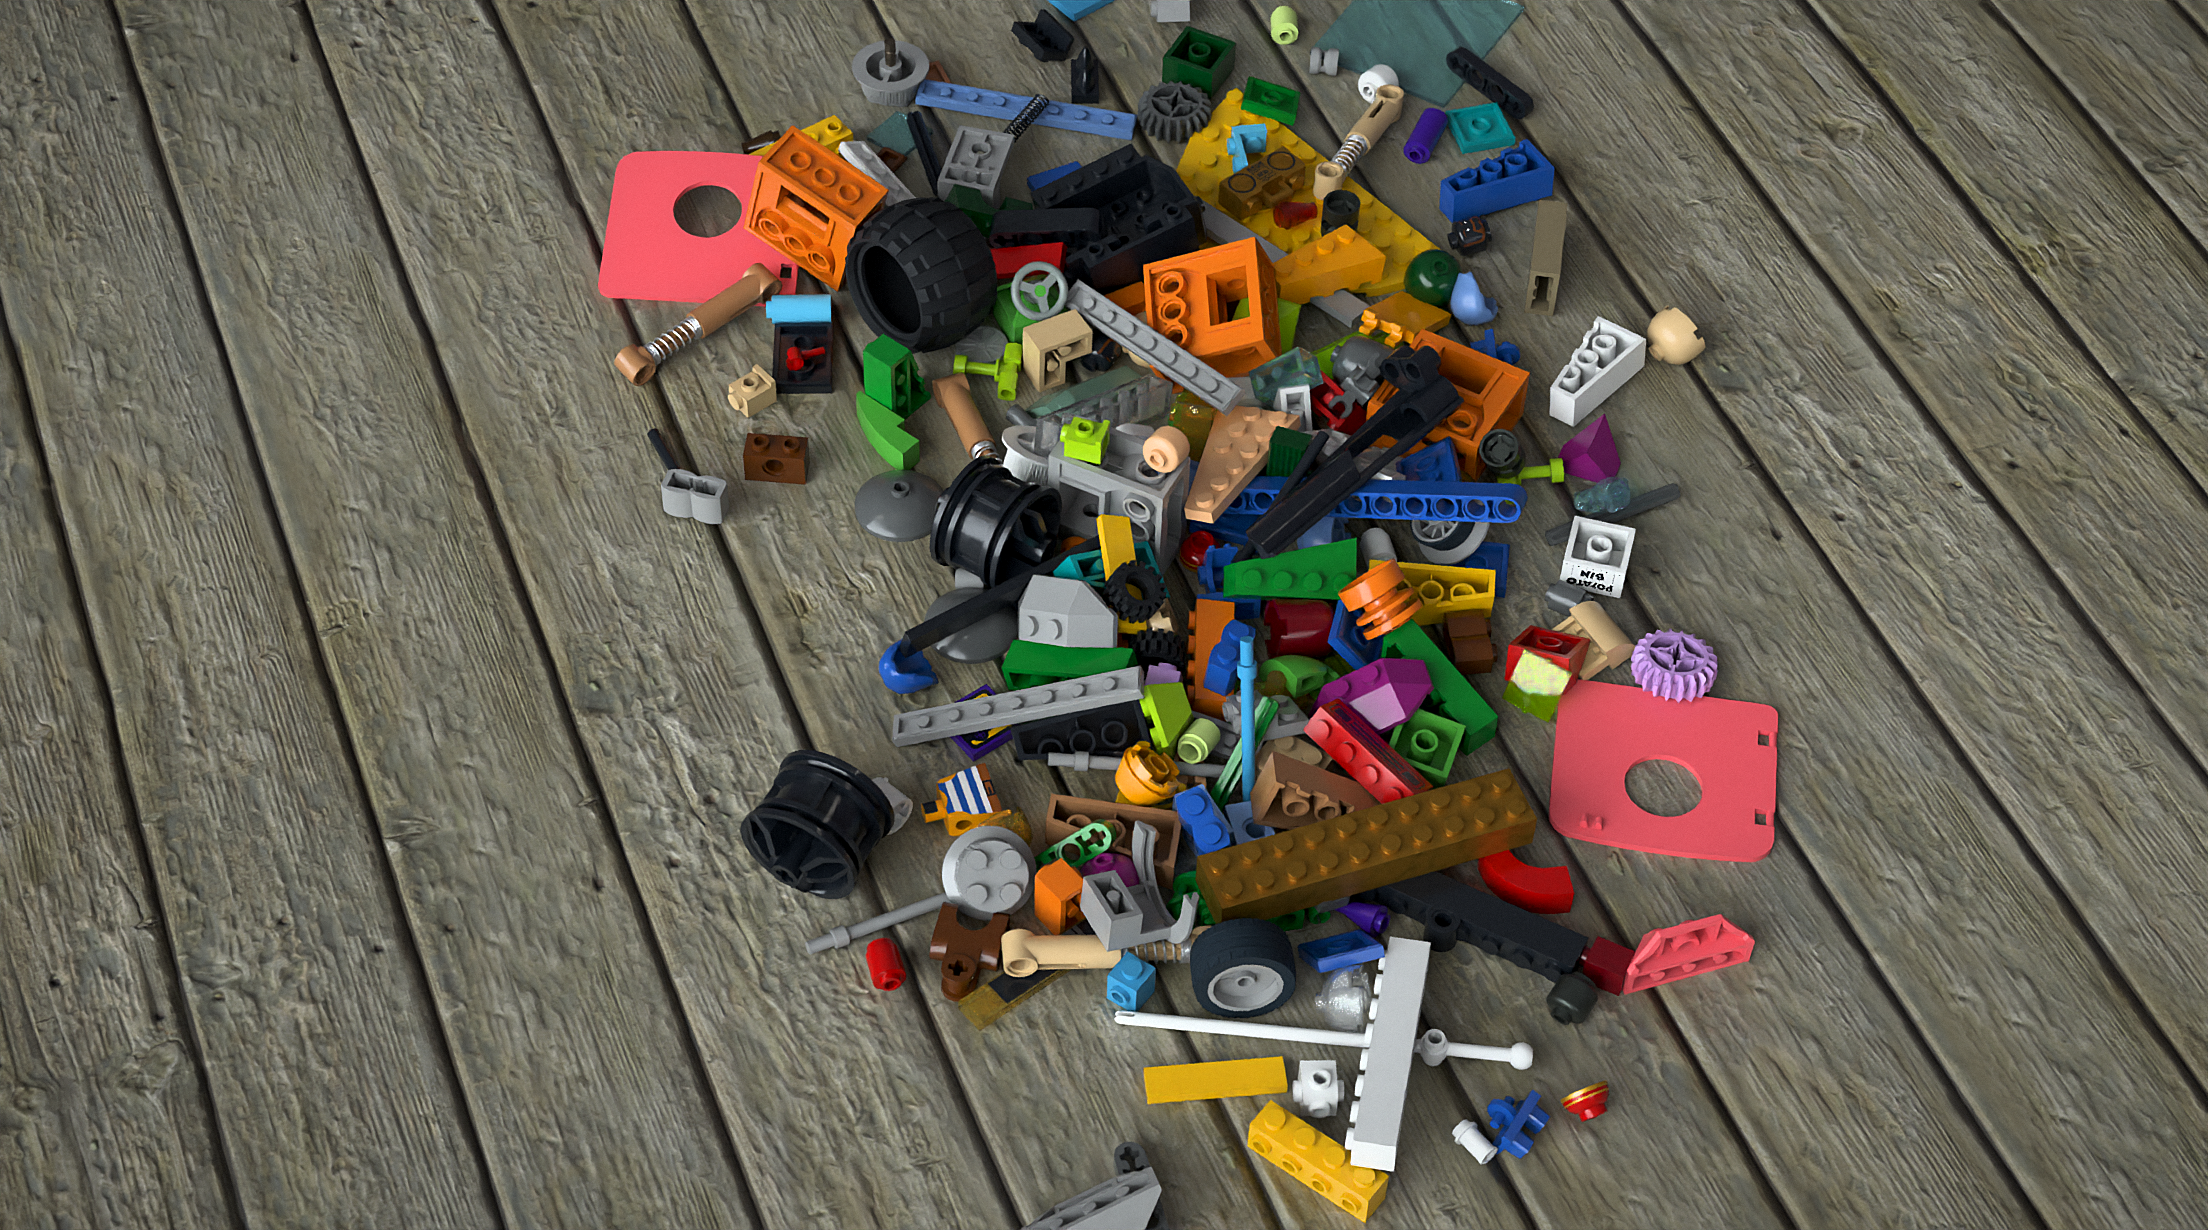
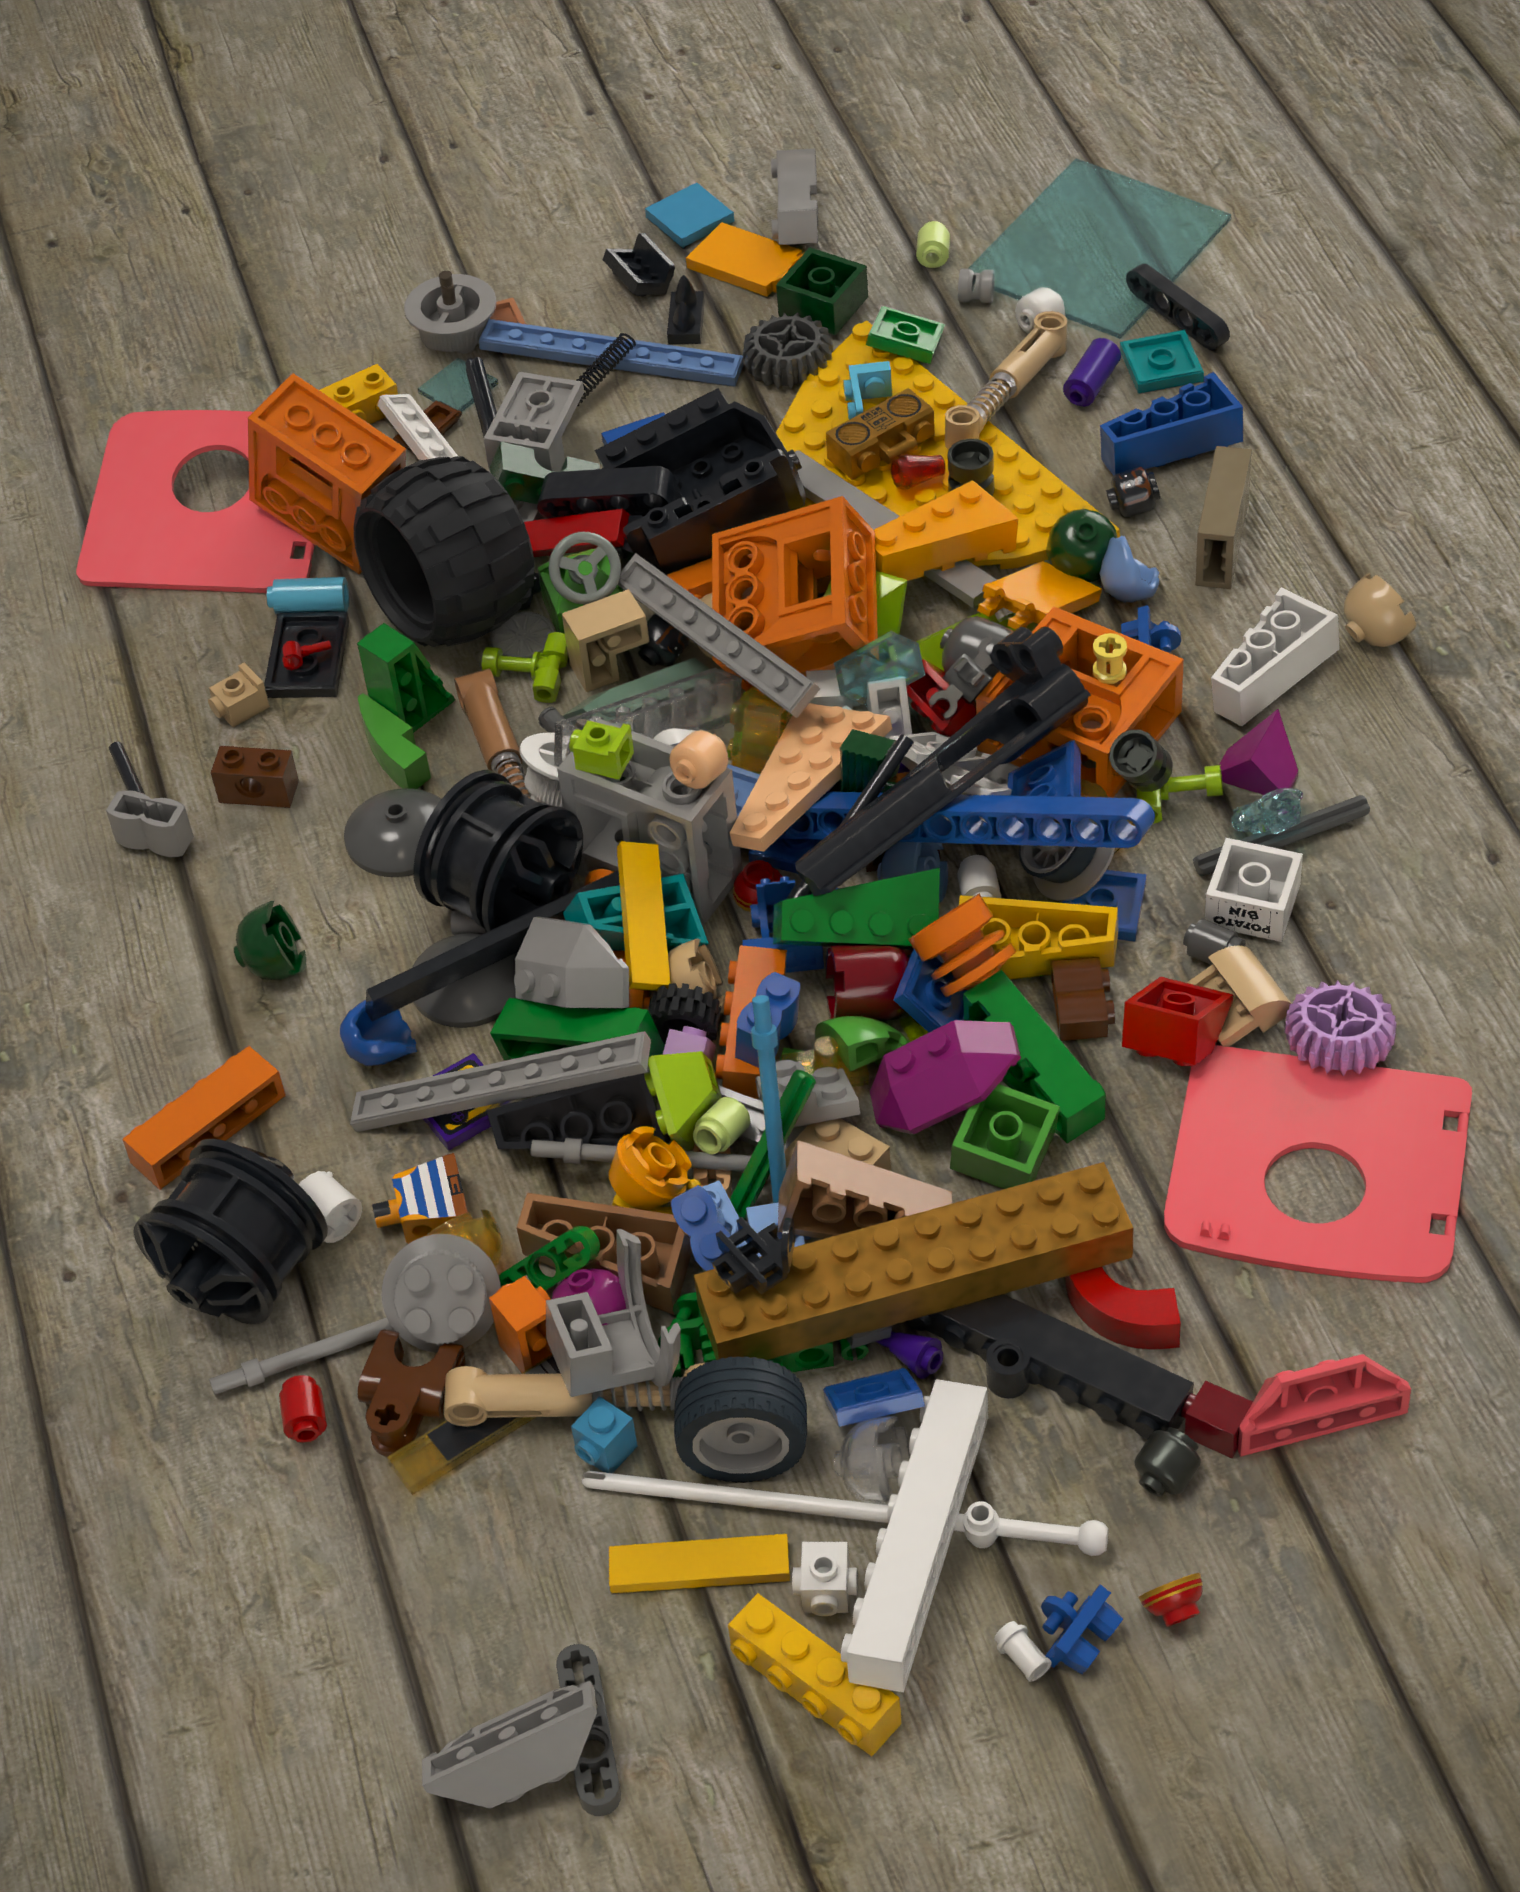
camera: 10 degrees right, 0 degrees up
medium nougat piece [614,263,782,386] -> none
black tyre [1103,560,1167,623] -> none
red brick [1303,698,1434,804] -> none
clear neon green piece [1502,648,1572,723] -> none
none -> orange brick [122,1046,286,1190]
none -> dark green cylinder [234,901,306,980]
none -> light orange tile [686,222,805,297]
none -> black piece [711,1217,796,1295]
none -> light yellow bush [1093,633,1127,684]

